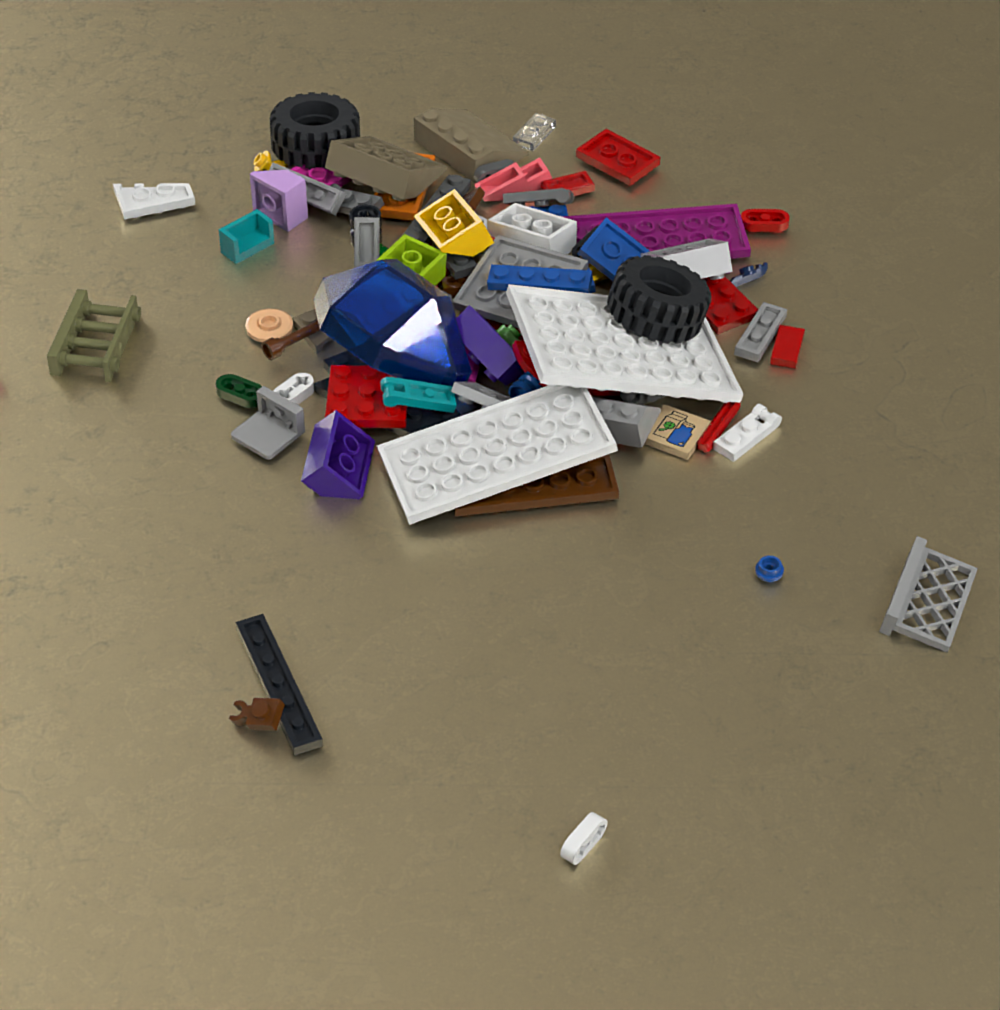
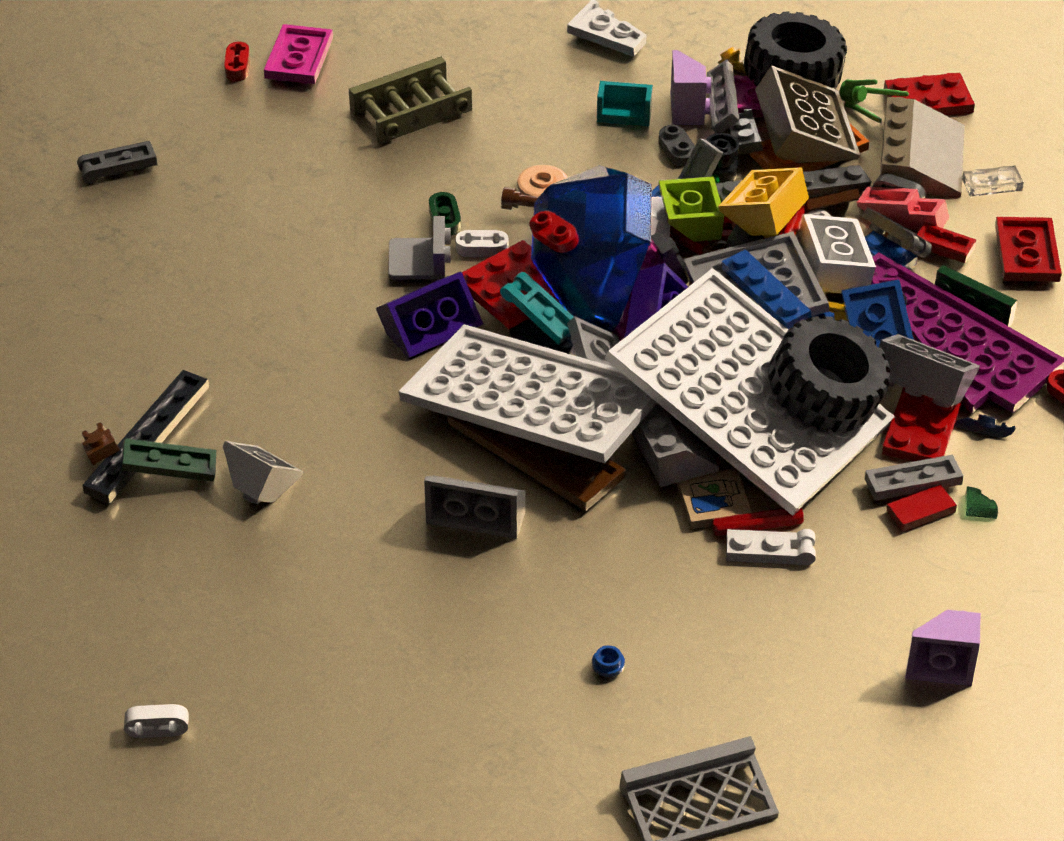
camera: 50 degrees right, 0 degrees up
none -> dark green plate [121,438,217,482]
none -> light grey slope [223,441,304,505]
none -> light grey slope [424,475,525,539]
none -> red plate [529,211,579,253]
none -> dark grey plate [659,124,695,166]
none -> bright green plant [839,79,909,123]
none -> red plate [884,72,975,115]
none -> lavender slope [905,610,981,686]
none -> dark green plate [935,265,1018,326]
none -> clear green tile [965,486,998,519]

